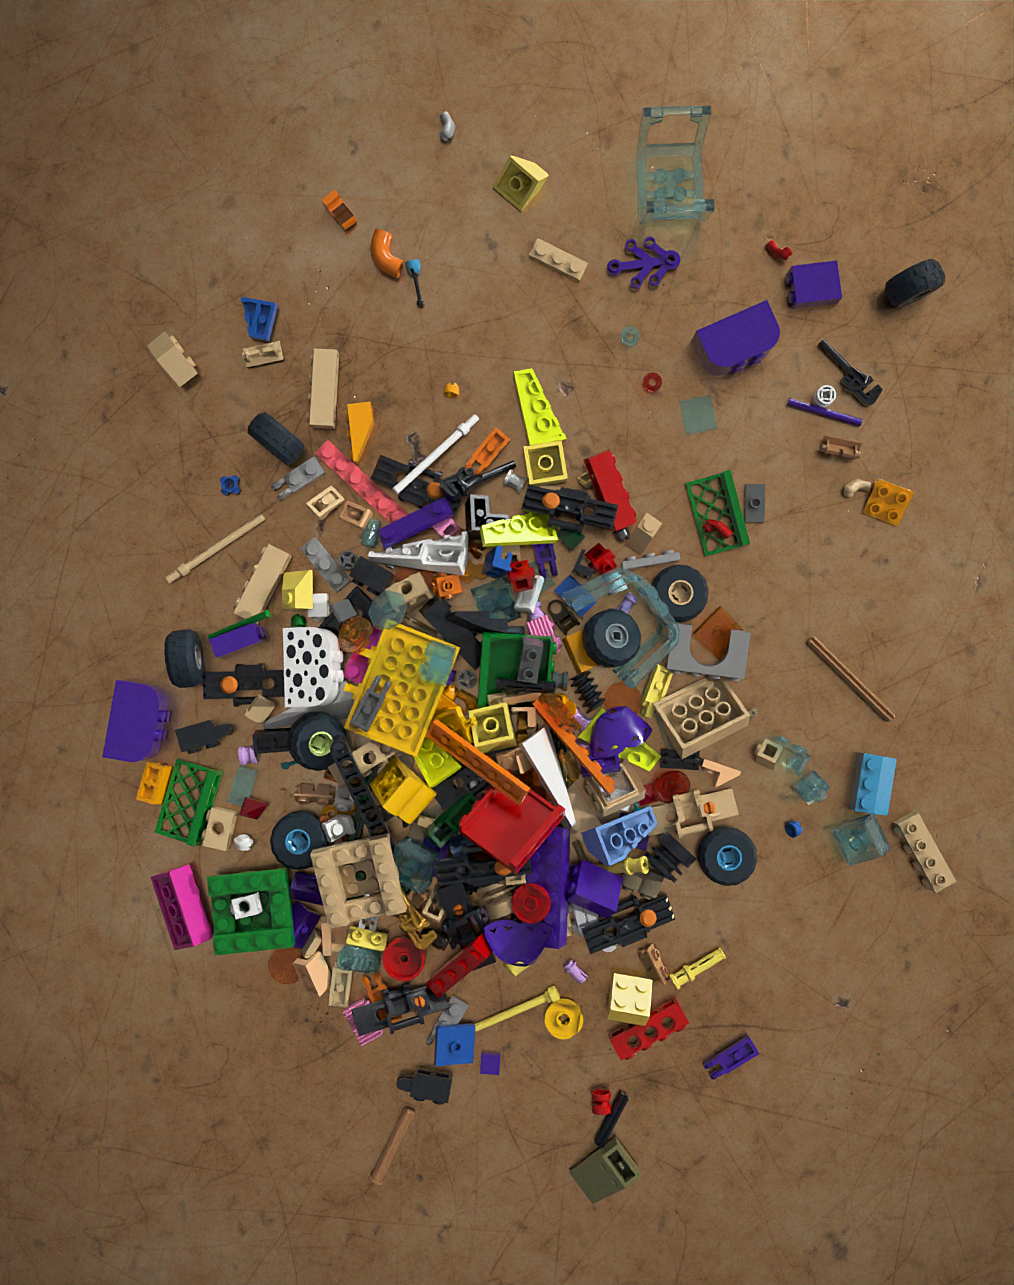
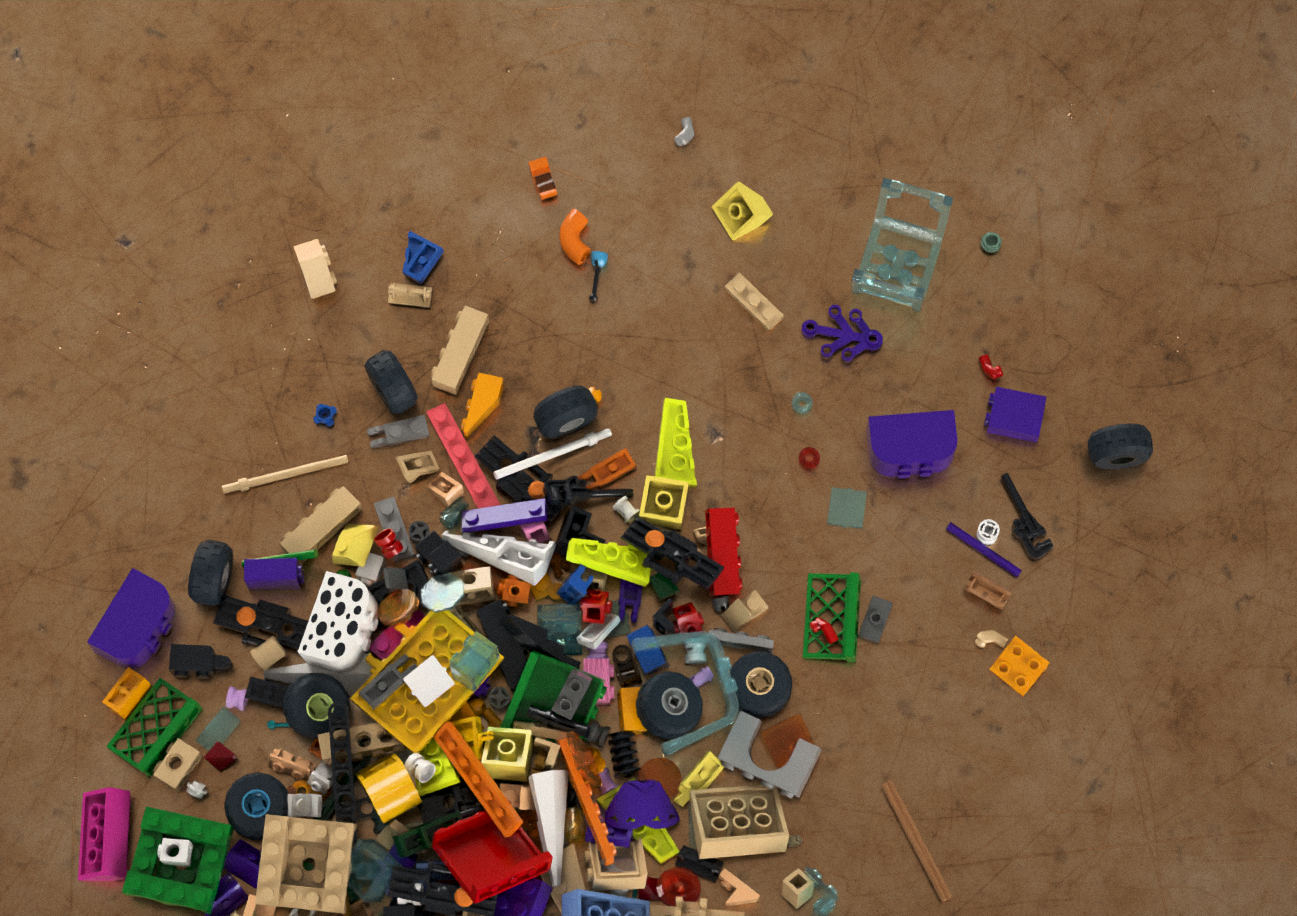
camera: 20 degrees right, 15 degrees down
none -> red wheel [374,528,403,558]
none -> white piece [403,655,455,707]
none -> white wheel [404,753,436,783]
none -> black wheel [533,385,598,439]
none -> sand green plate [981,232,1002,253]

